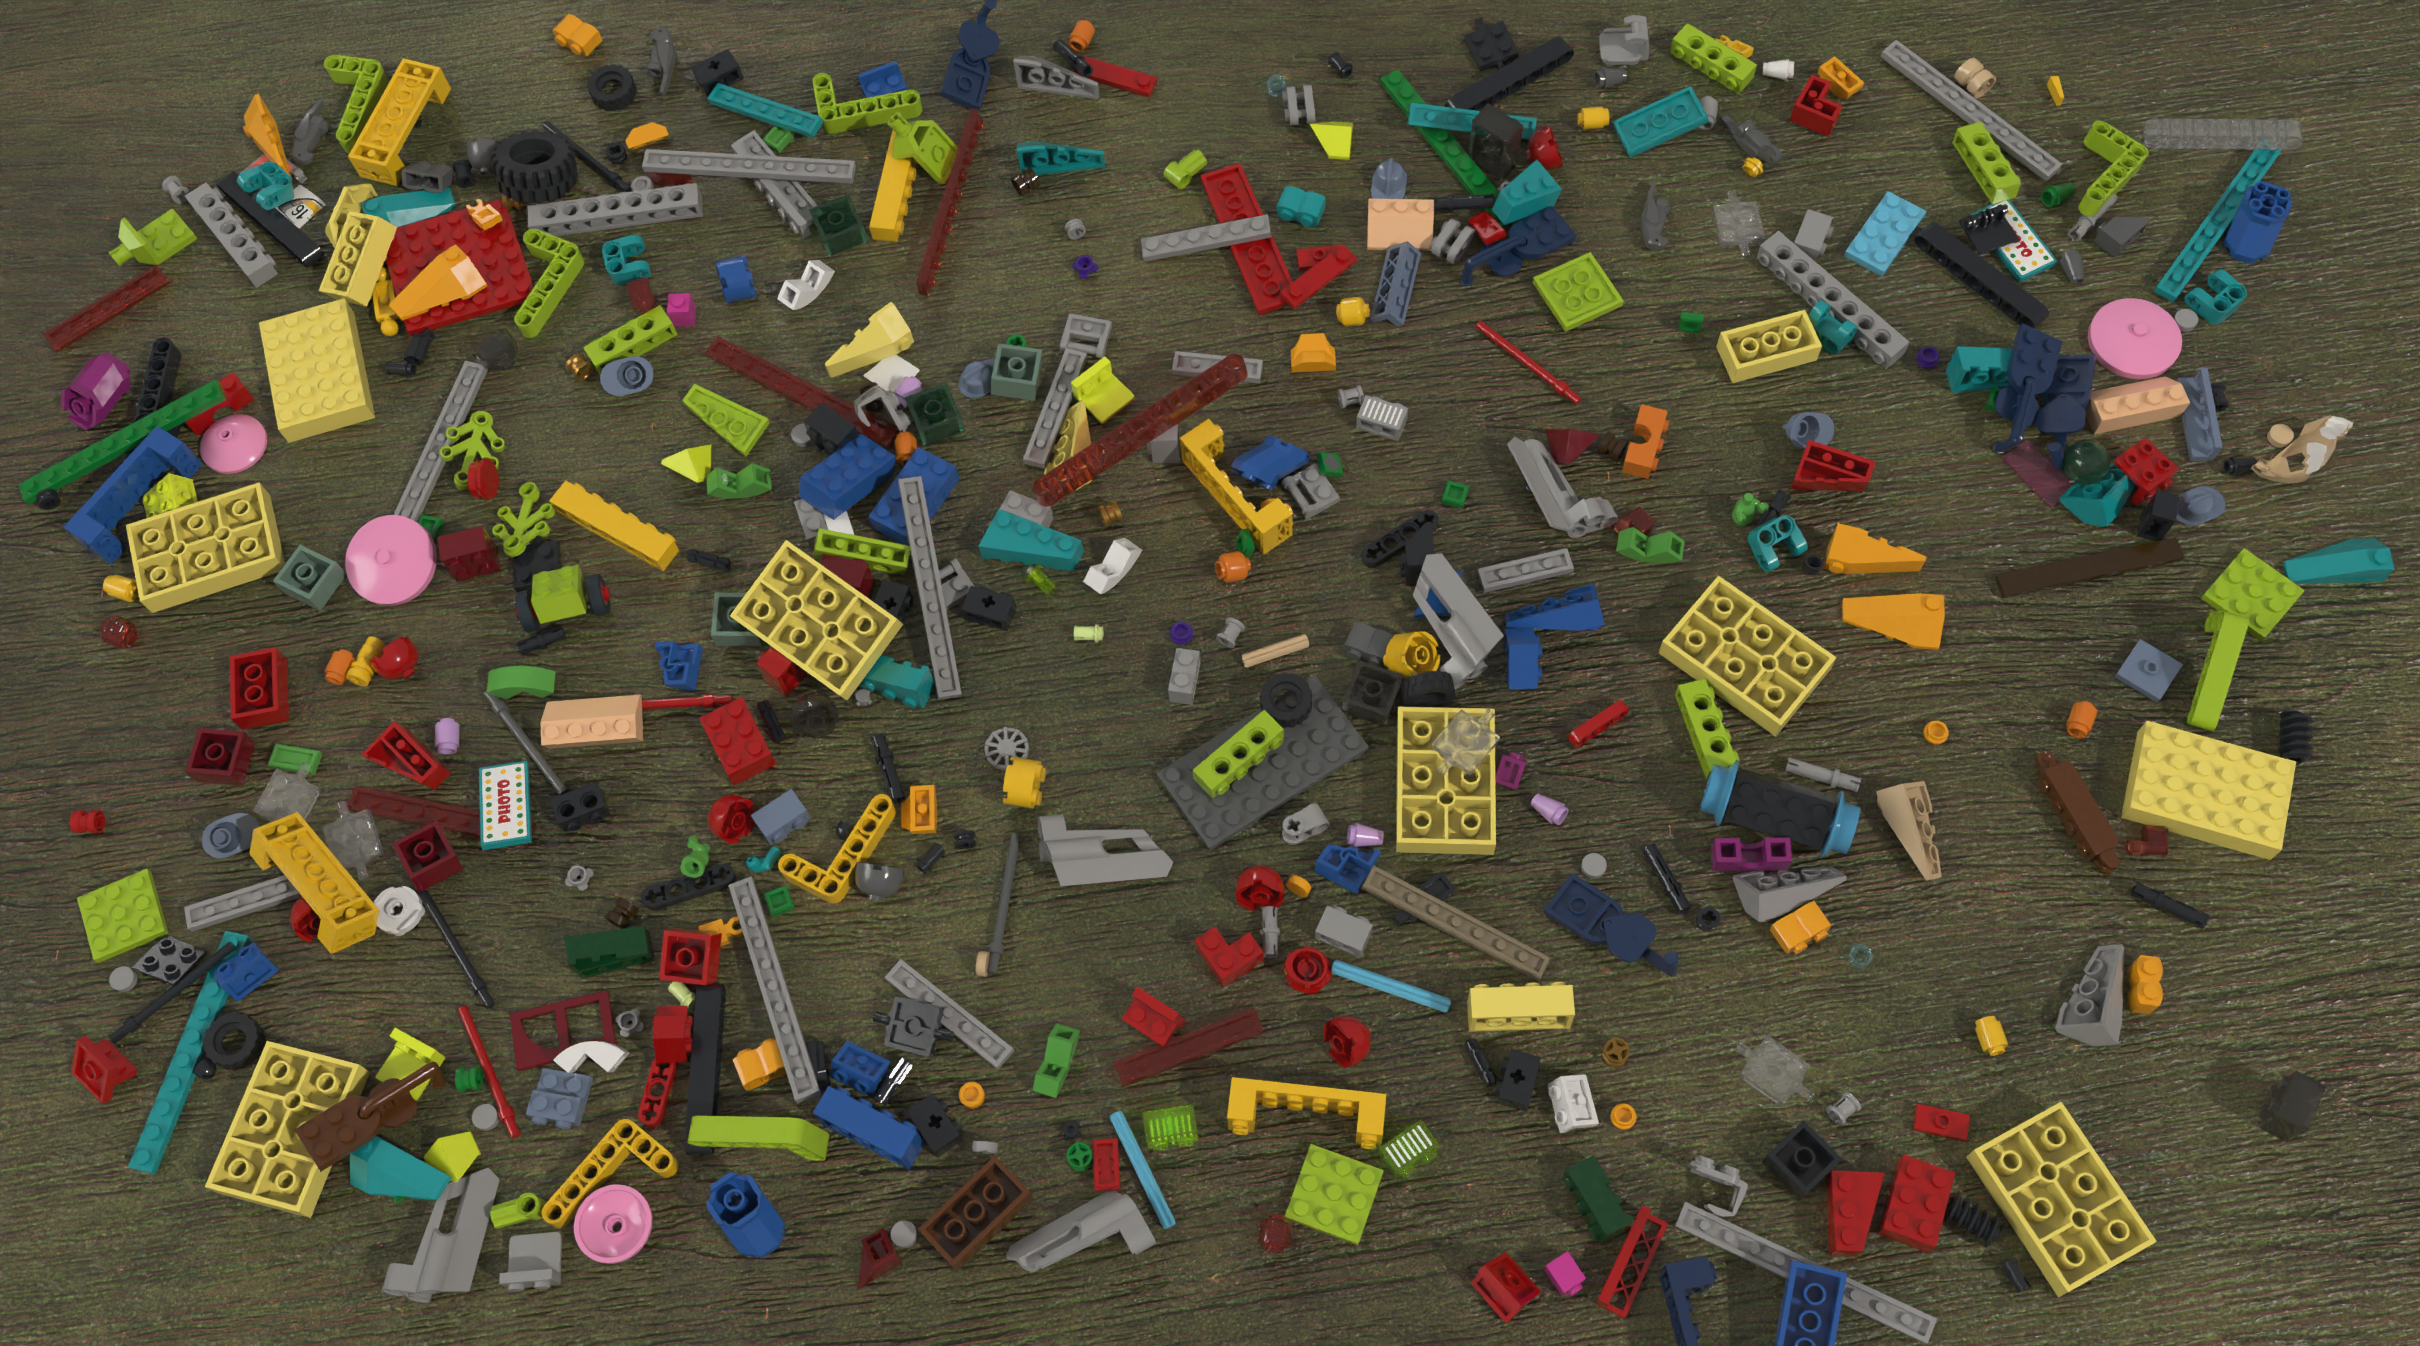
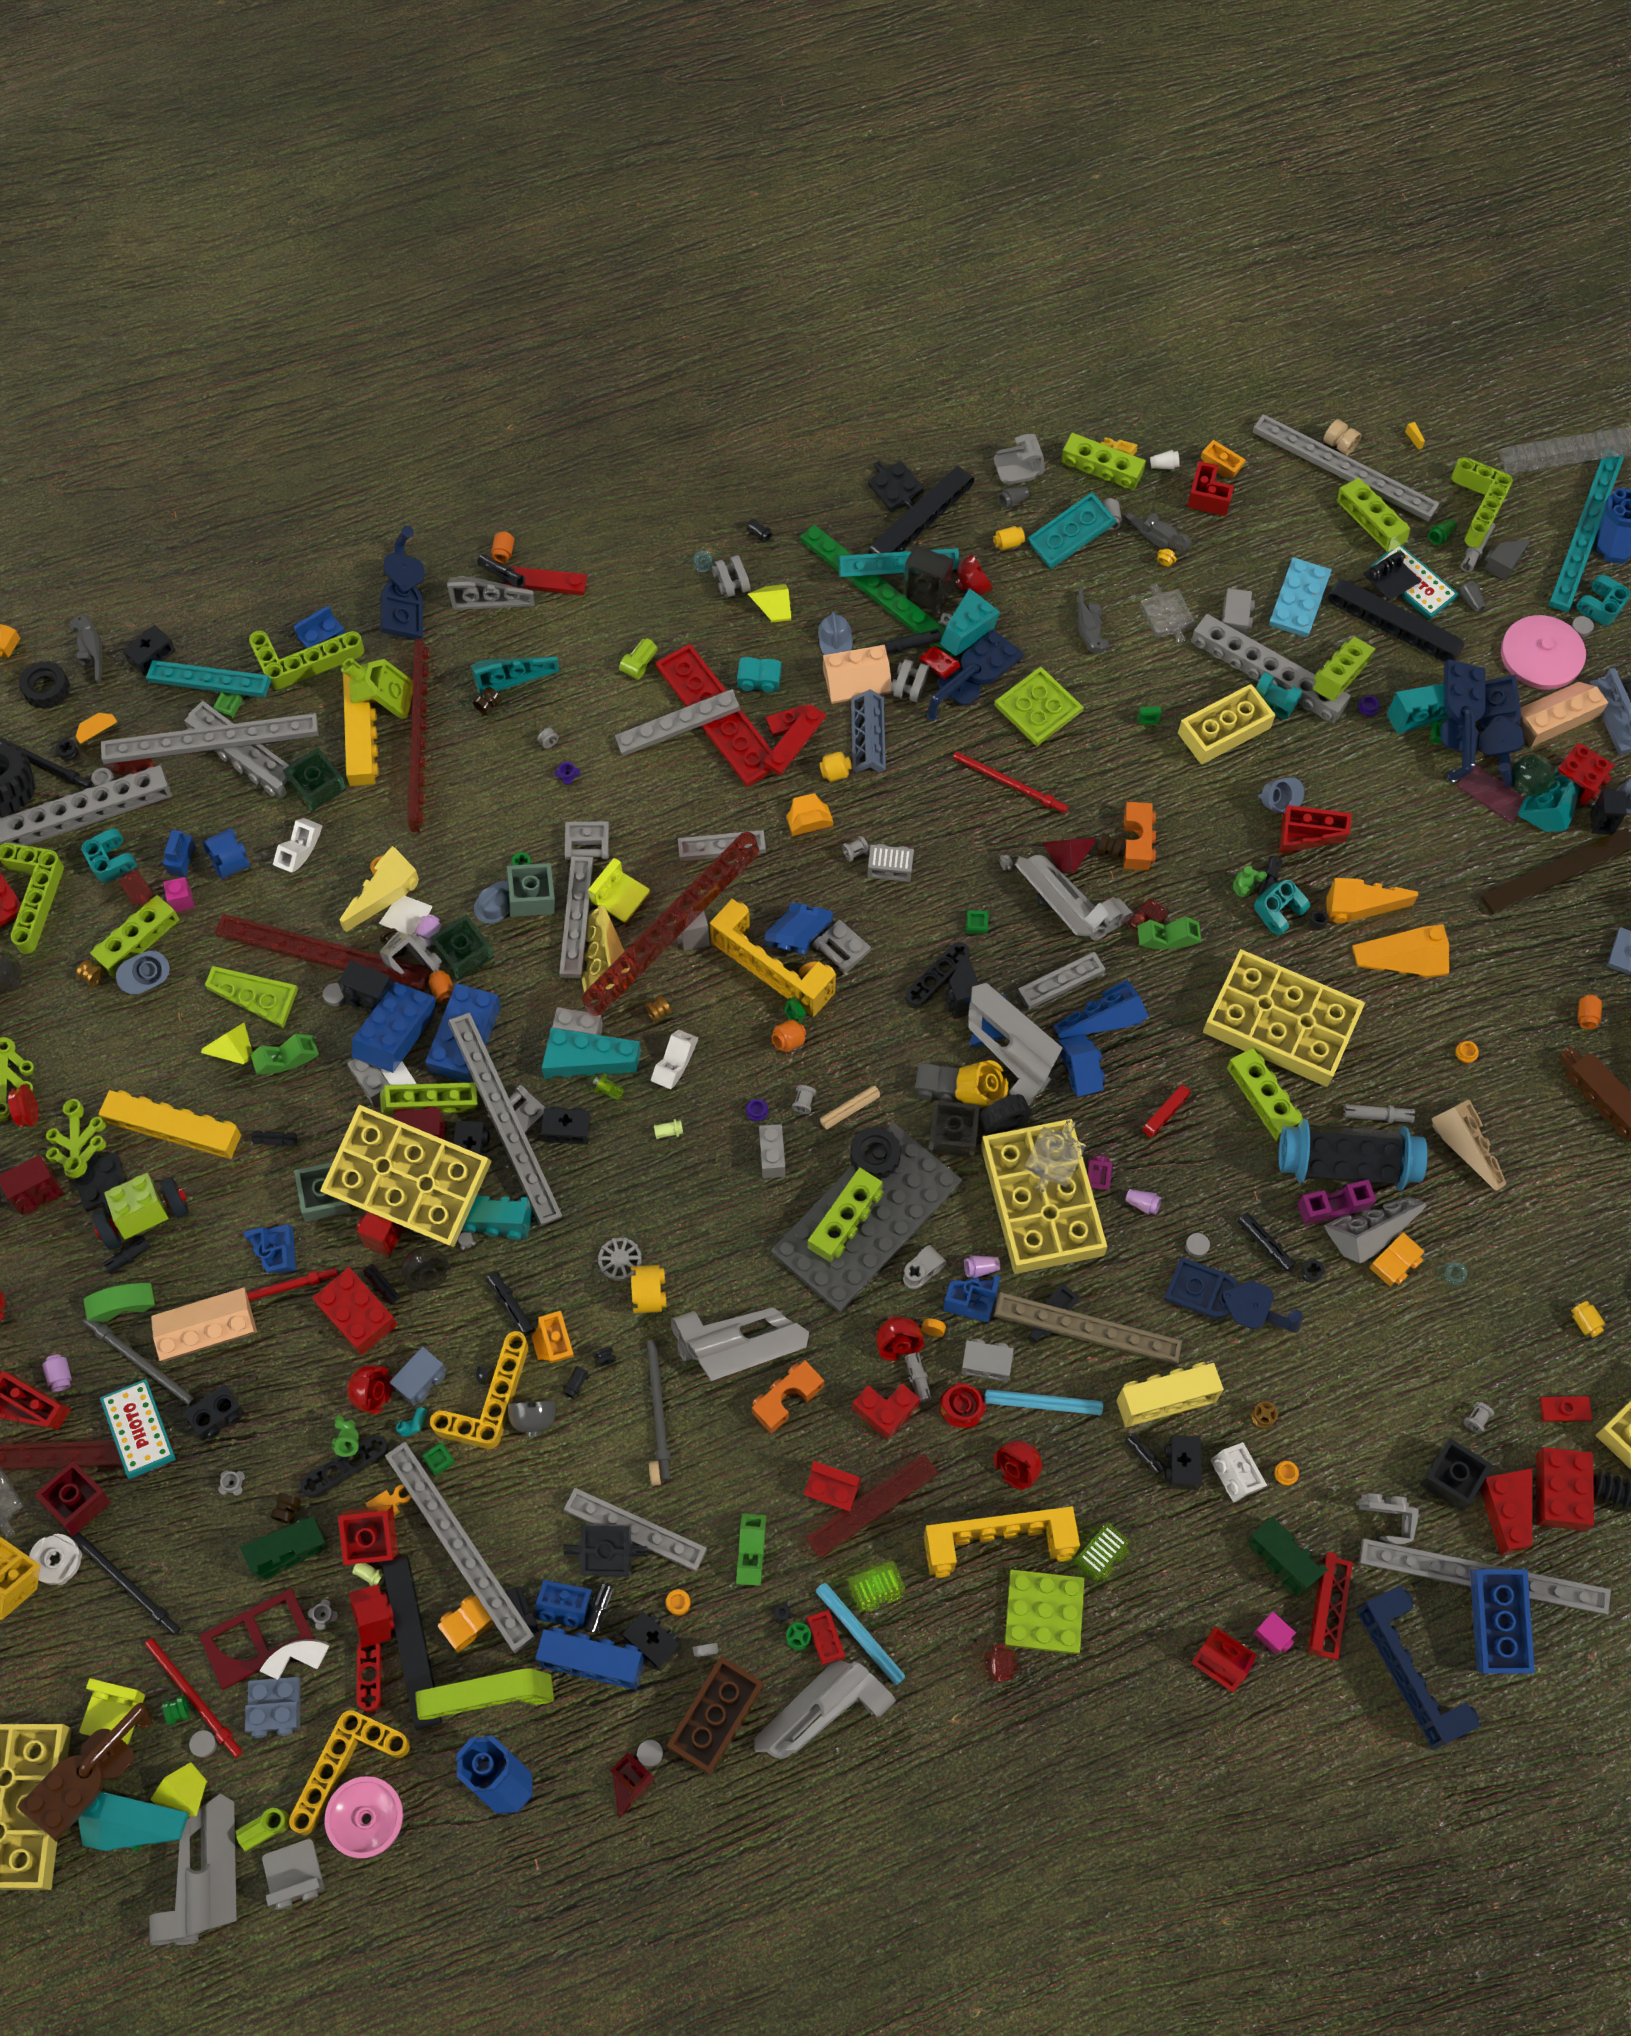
camera: 20 degrees left, 0 degrees up
green tile [1317,452,1343,478] -> none
clear plate [1735,1035,1814,1107] -> none
none -> blue piece [163,830,196,877]
none -> orange arch [752,1360,824,1434]
none -> light grey piece [999,855,1013,870]
none -> lime brick [1312,636,1376,702]

